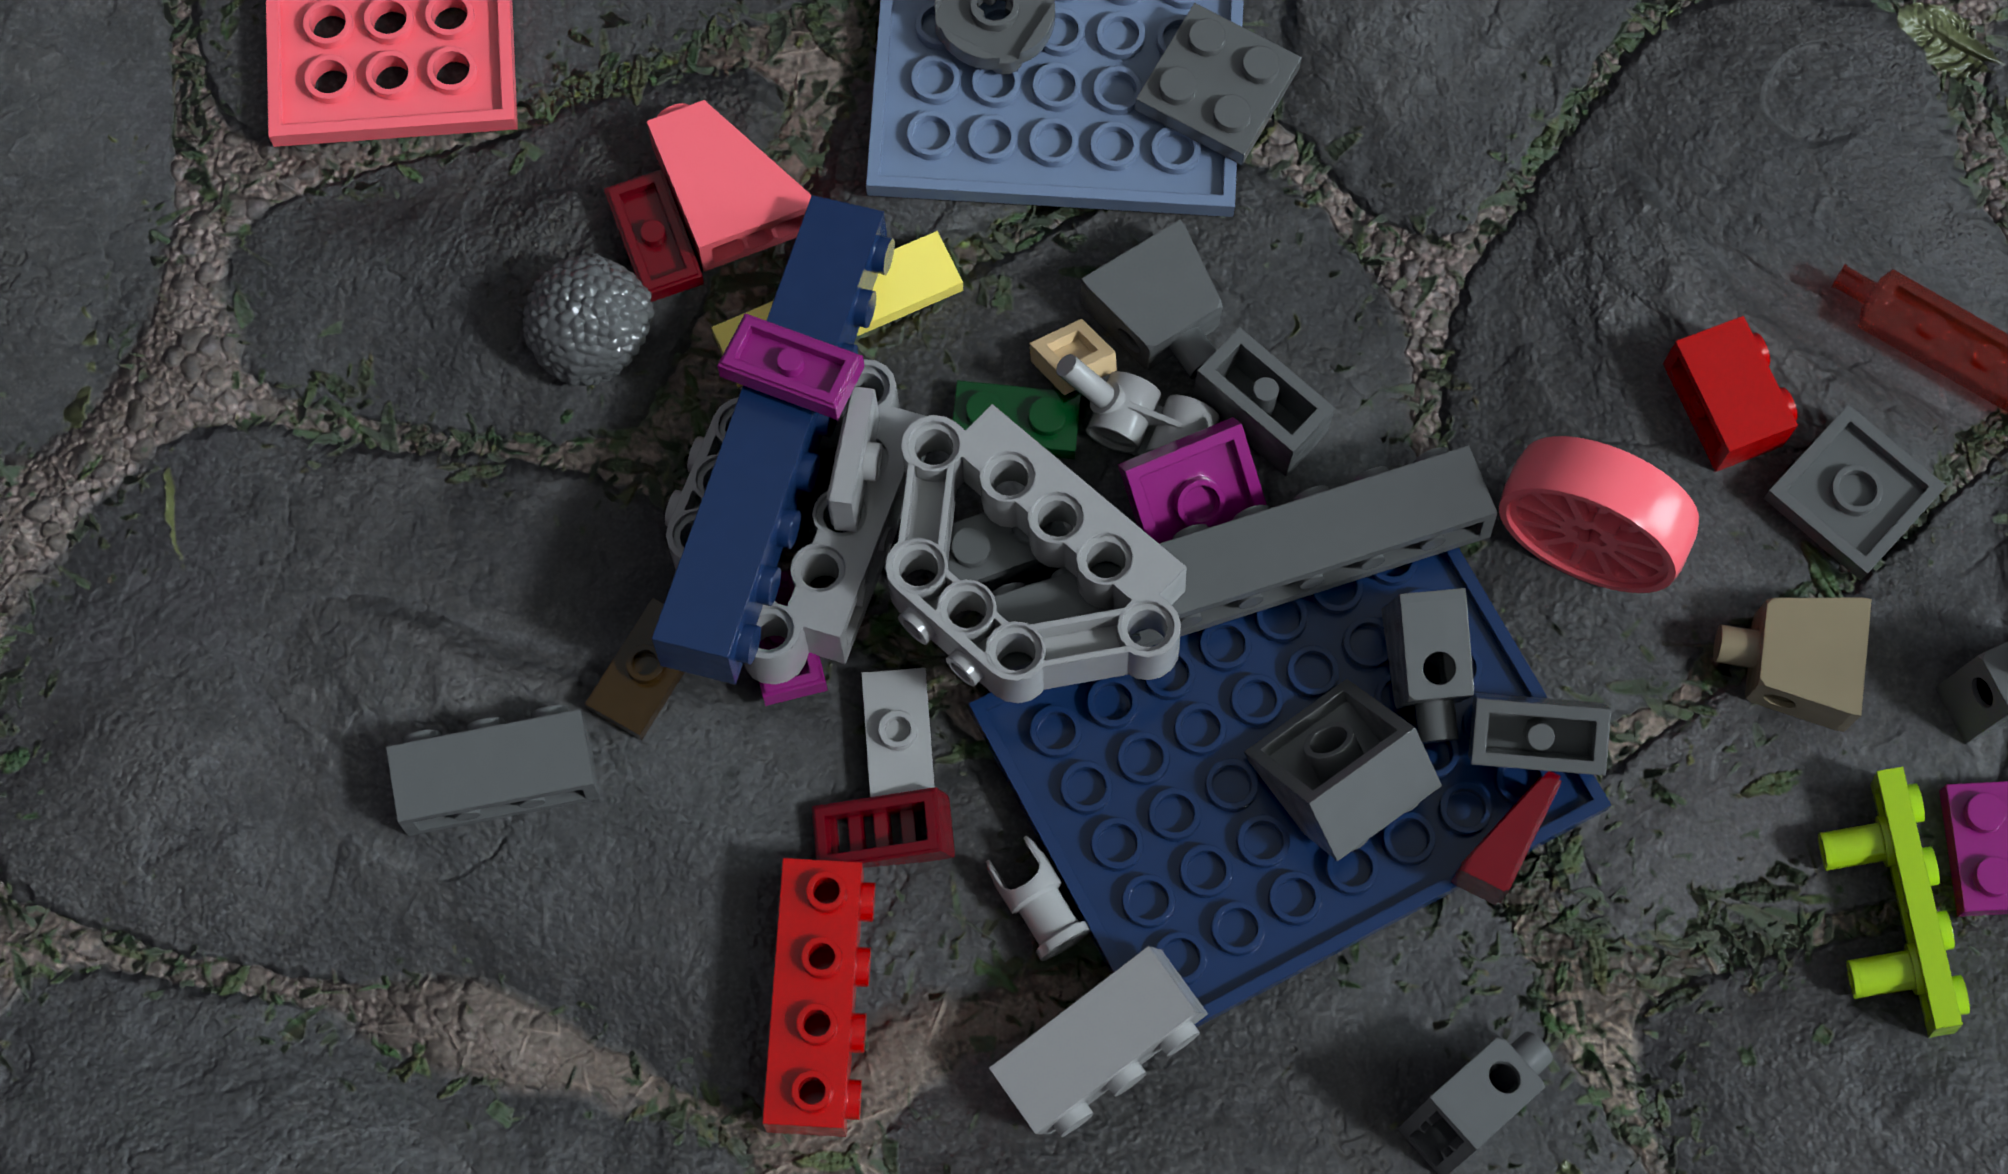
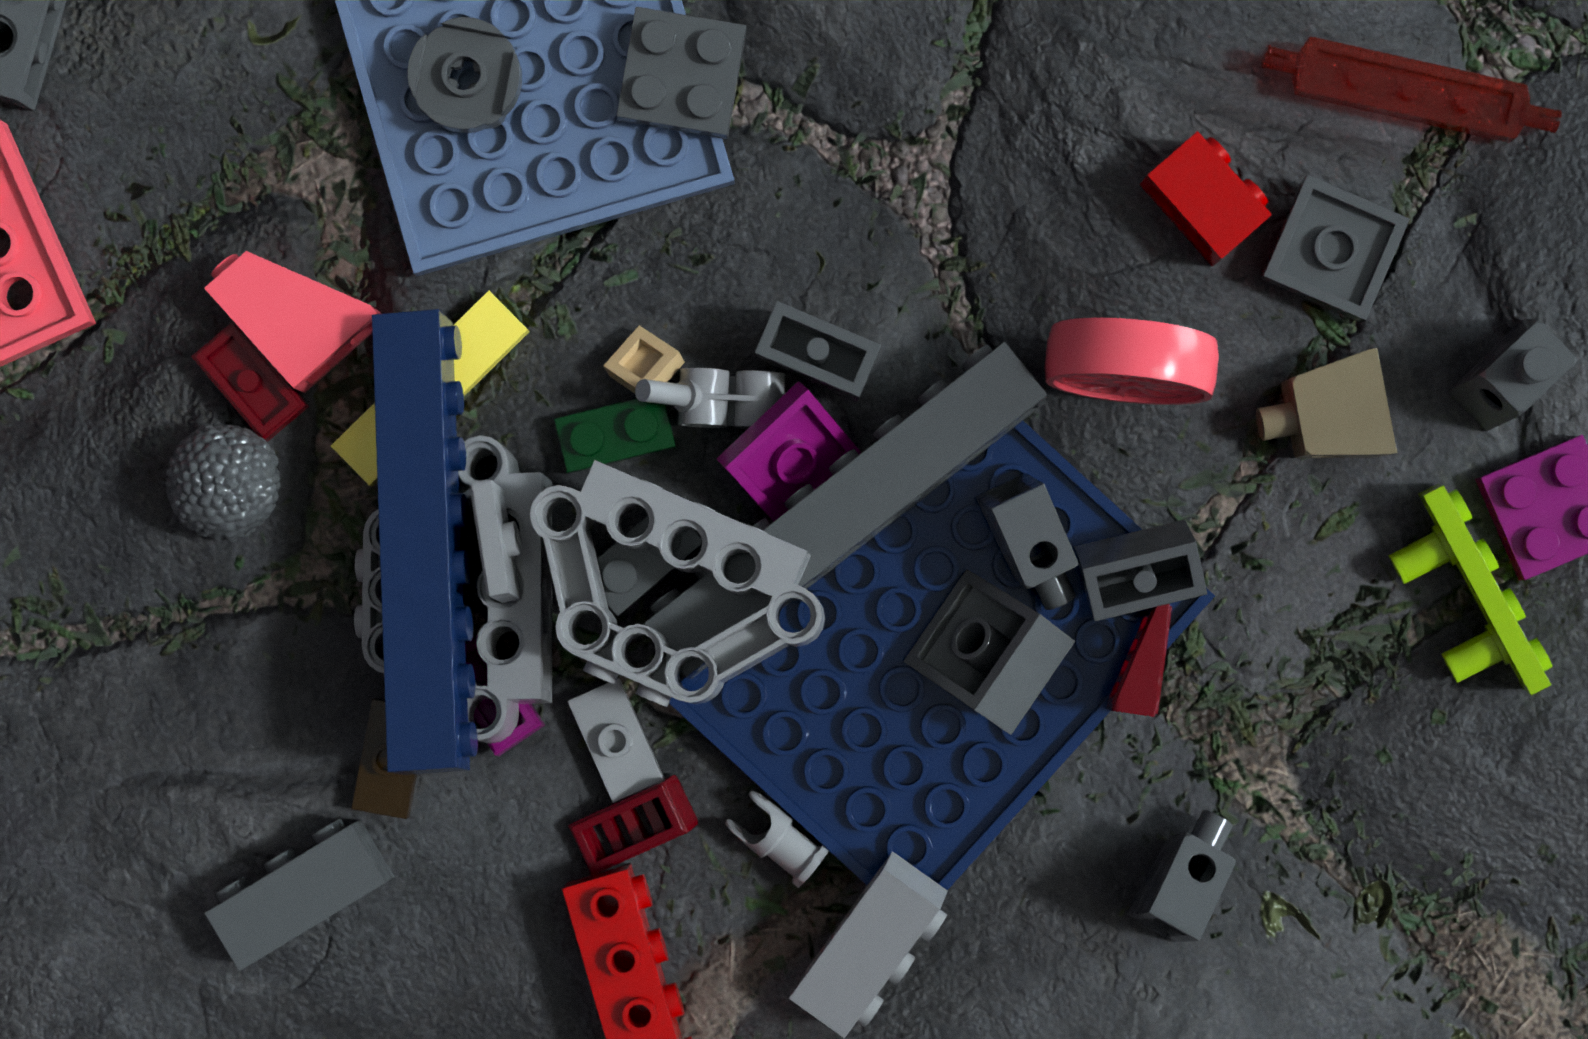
camera: 15 degrees left, 15 degrees up
magenta plate [717,313,865,420] -> none
dark grey torso [1080,219,1223,379] -> none

